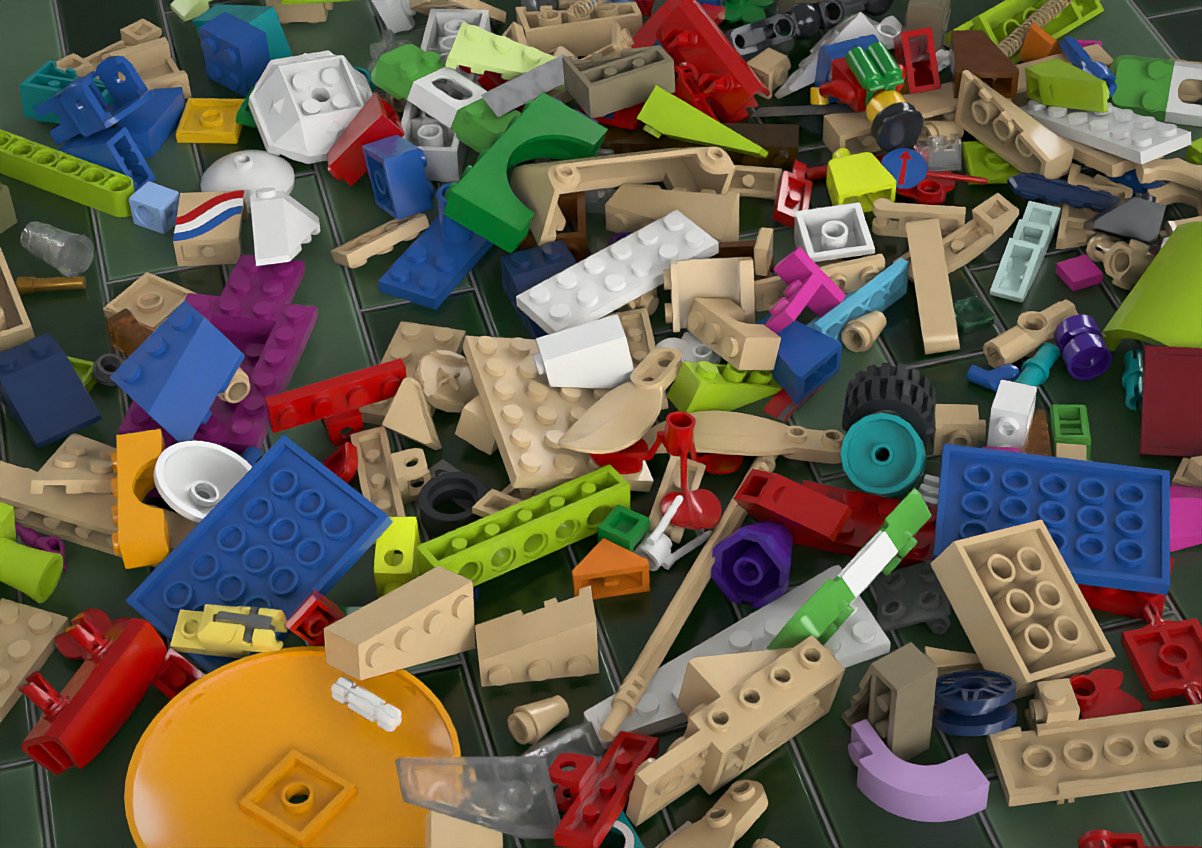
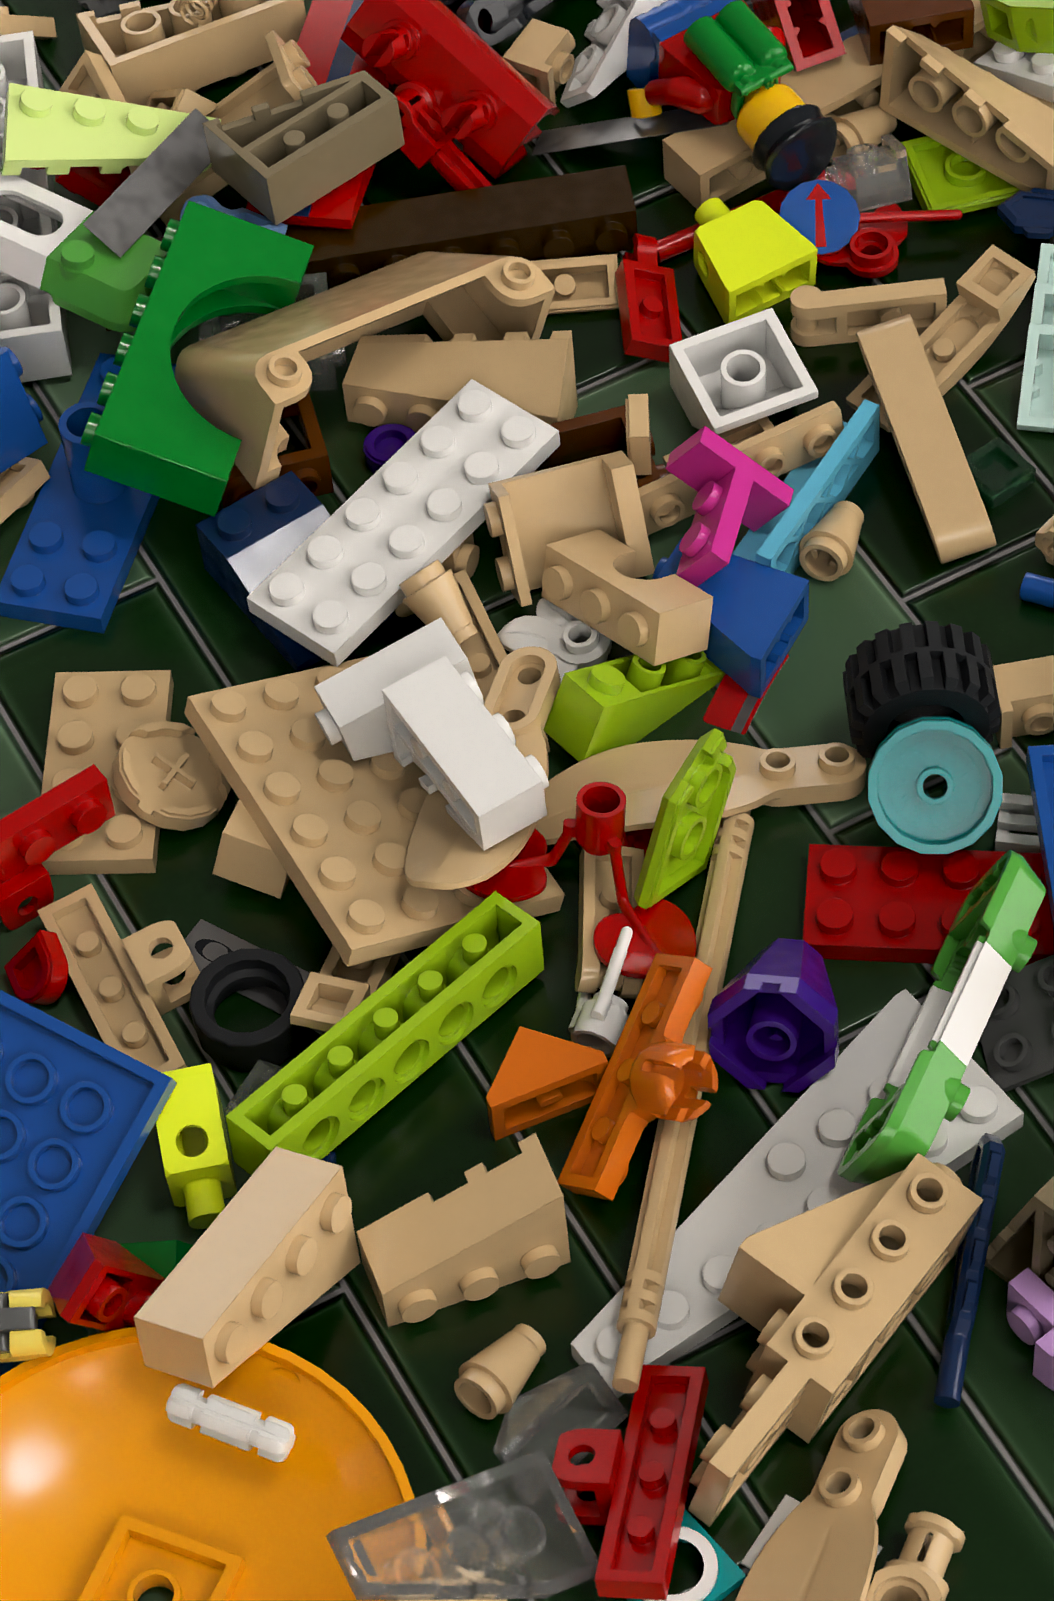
camera: 10 degrees left, 10 degrees up
tan slope [382,376,442,451] -> none
green panel [597,505,650,553] -> none
lime wedge [637,85,769,158] -> none
red slope [733,468,853,542] -> none
none -> white wedge [382,655,549,851]
none -> tan cone [399,559,478,644]
none -> orange plate [557,953,718,1201]
none -> lime tile [633,728,736,910]
none -> dark blue sword [933,1133,1005,1408]

